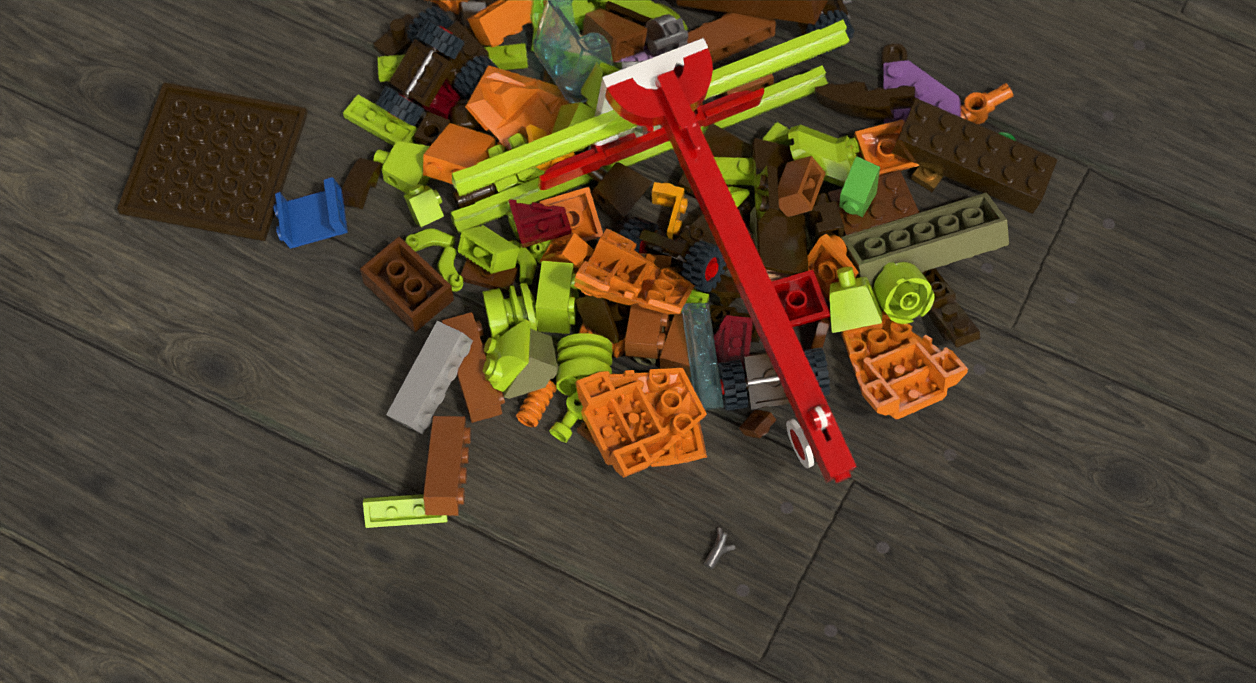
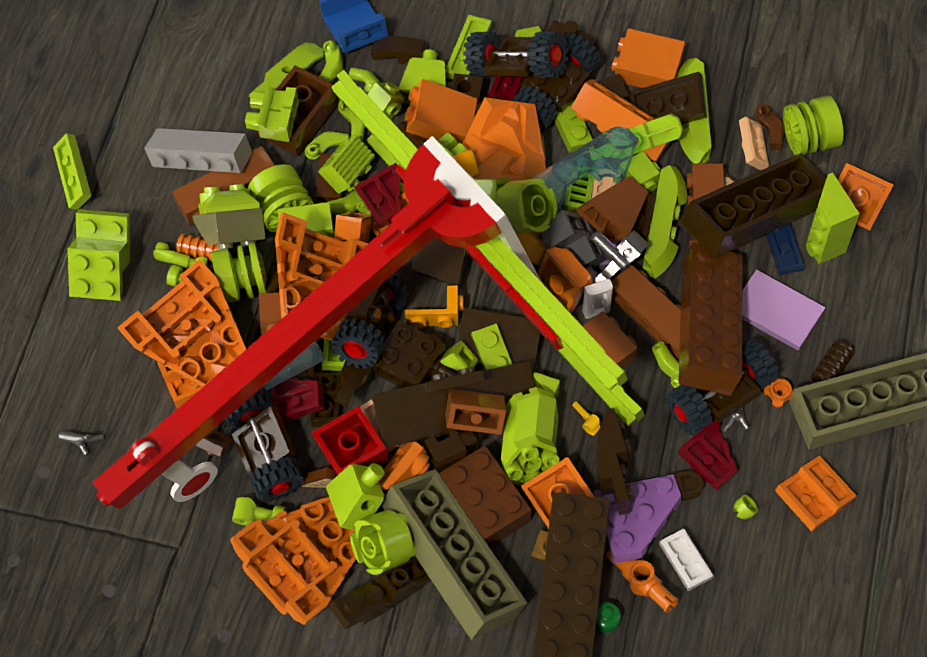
camera: 75 degrees right, 0 degrees up
dark orange brick [423,416,471,516] -> none
bright green slope [839,156,880,217] -> none
none -> lime bracket [67,209,131,301]
none -> lime arm [153,242,209,268]
none -> lime leg [232,497,286,526]
none -> lime hips [245,85,299,142]
none -> lime piece [249,43,324,98]
none -> lime arm [319,41,343,83]
none -> lime arm [349,67,379,92]
none -> yellow hand [572,401,600,436]
none -> lime arm [652,342,681,388]
none -> white plate [659,529,713,591]
none -> dark red wing [678,420,738,491]
none -> lime hinge [733,495,758,520]

